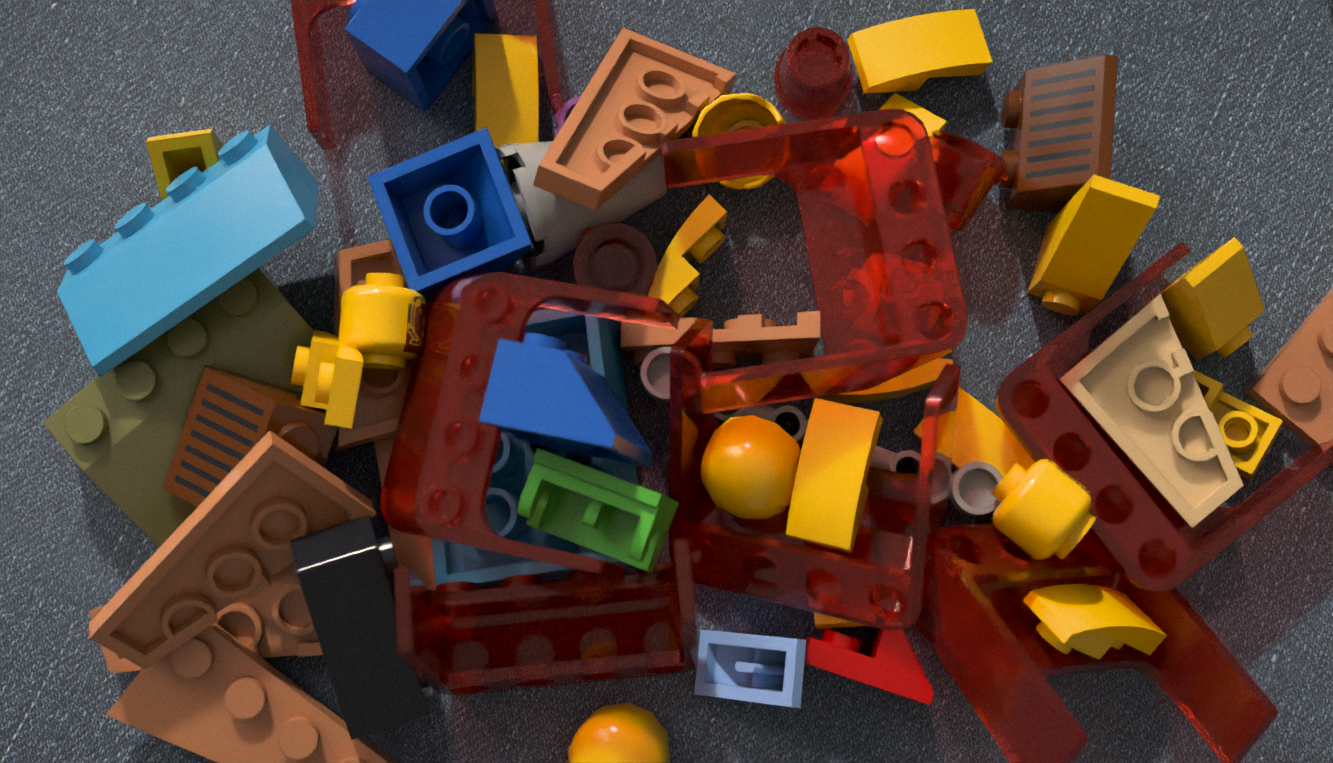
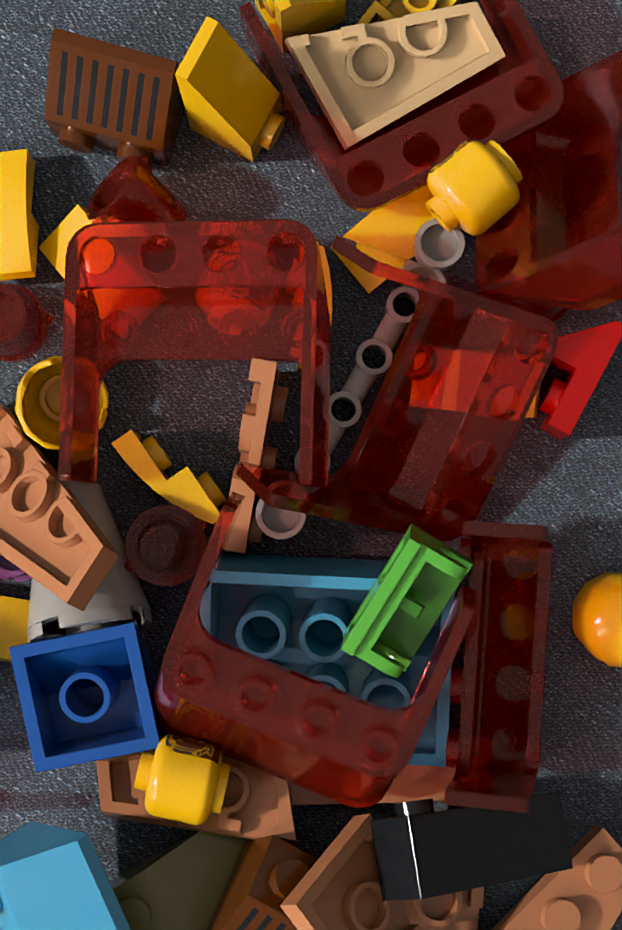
camera: 80 degrees left, 5 degrees up
yellow slope [291,330,364,429] -> none
blue slope [479,333,653,468] -> none
light blue slope [694,629,806,708] -> none
yellow hair [701,415,800,519] -> none
yellow slope [786,398,883,553] -> none
yellow slope [1023,584,1167,660] -> none

